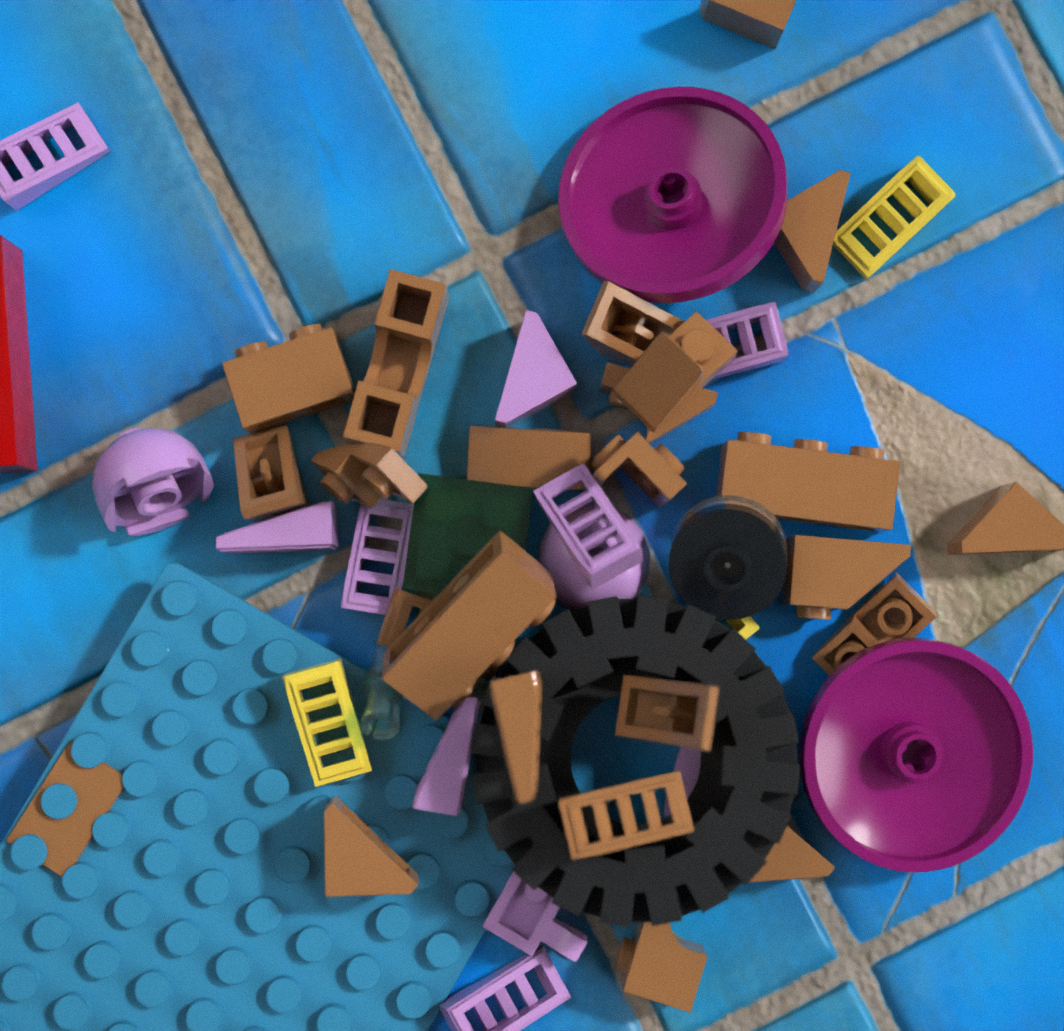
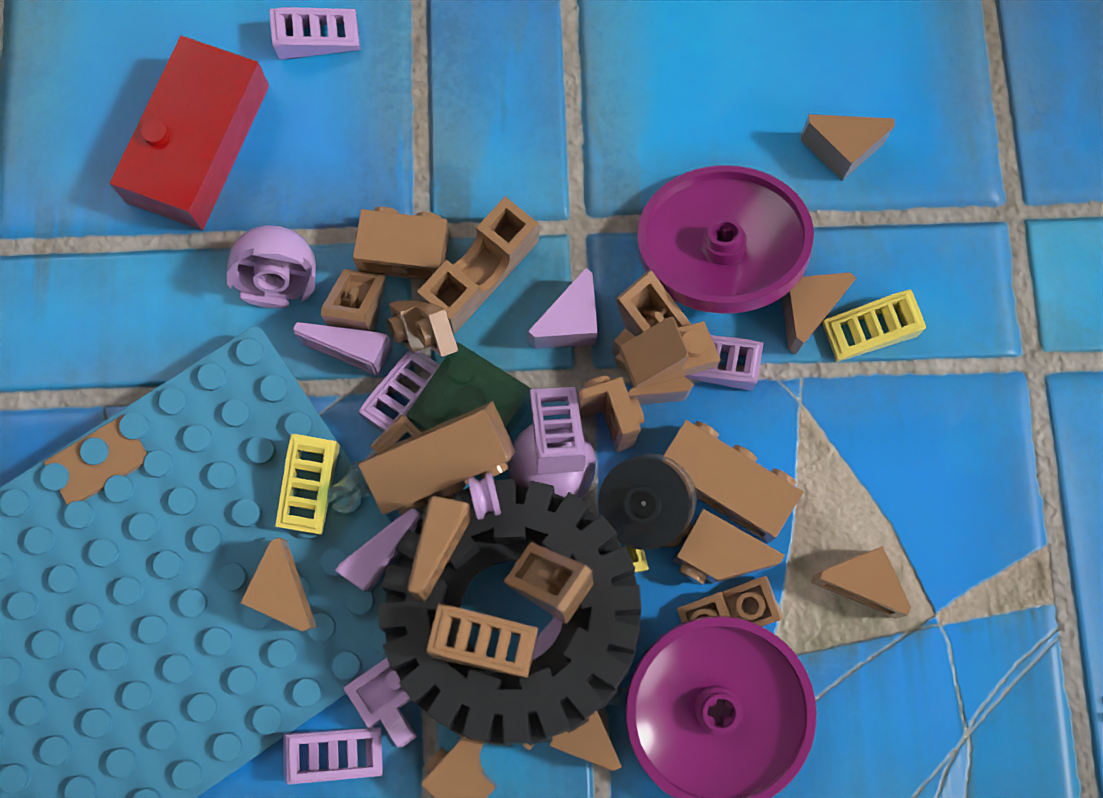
camera: 25 degrees right, 10 degrees down
medium nougat slope [467,425,592,490] -> none
none -> lavender bush [468,472,501,520]

